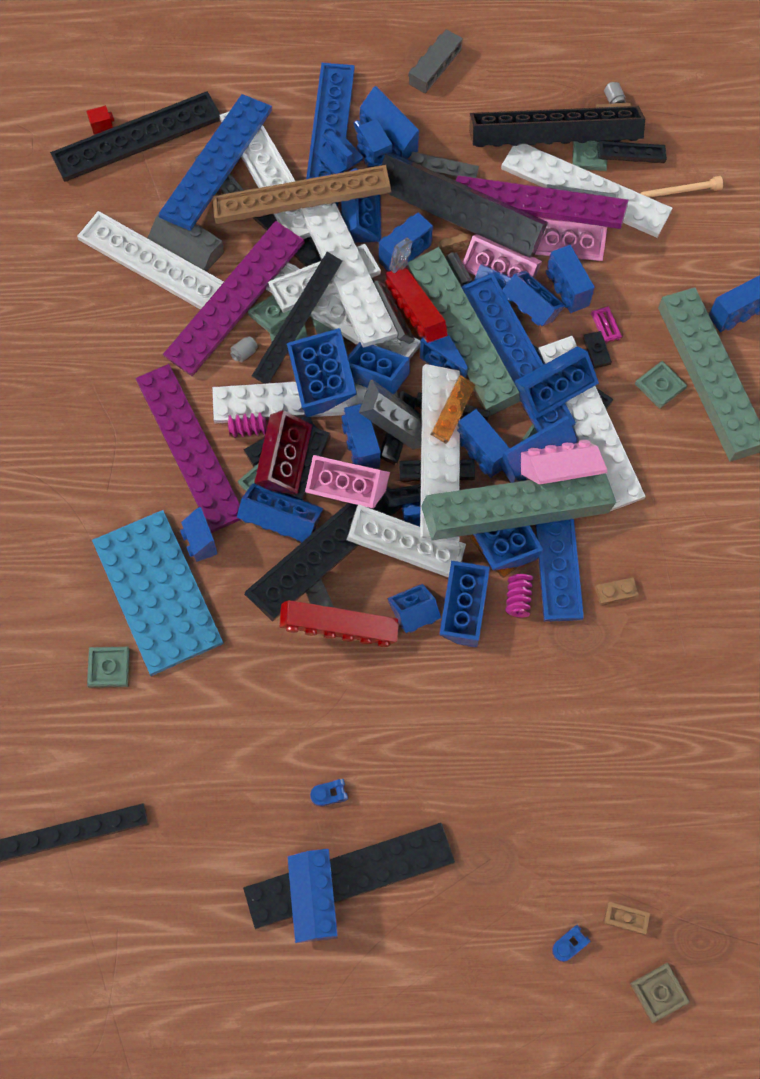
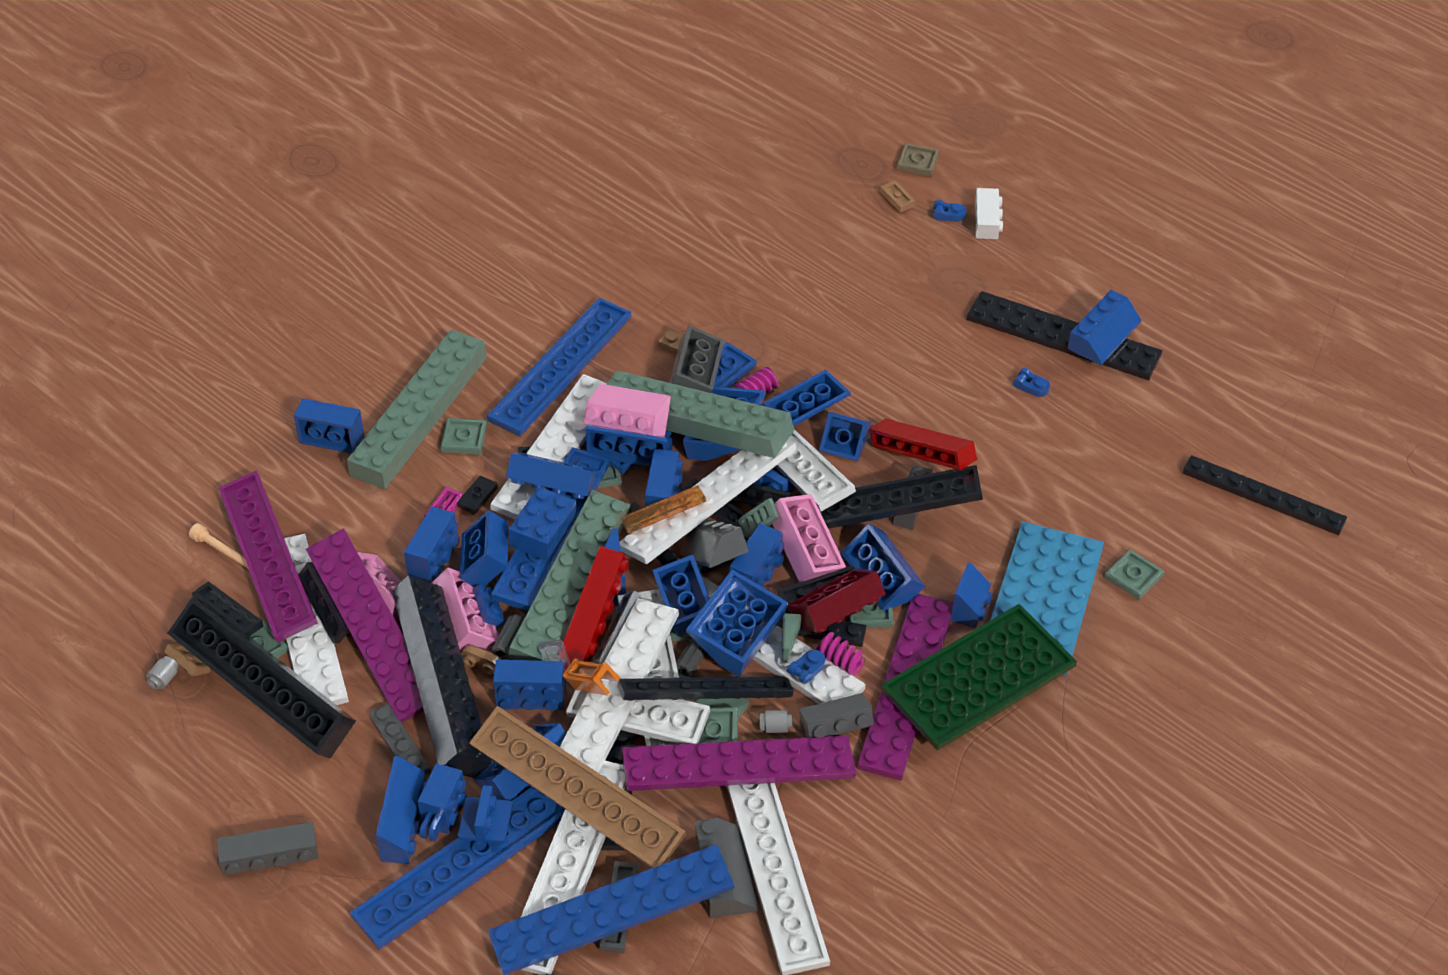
camera: 135 degrees left, 20 degrees down
none -> magenta plate [218,470,318,643]
none -> blue plate [487,298,632,436]
none -> blue brick [509,486,576,560]
none -> orange window [562,658,620,696]
none -> dark grey slope [669,325,724,393]
none -> sand green slope [738,498,779,538]
none -> sand green slope [782,614,801,662]
none -> blue plate [787,650,825,685]
none -> dark grey brick [799,693,873,738]
none -> dark green plate [881,604,1077,751]
none -> white brick [975,188,1003,239]

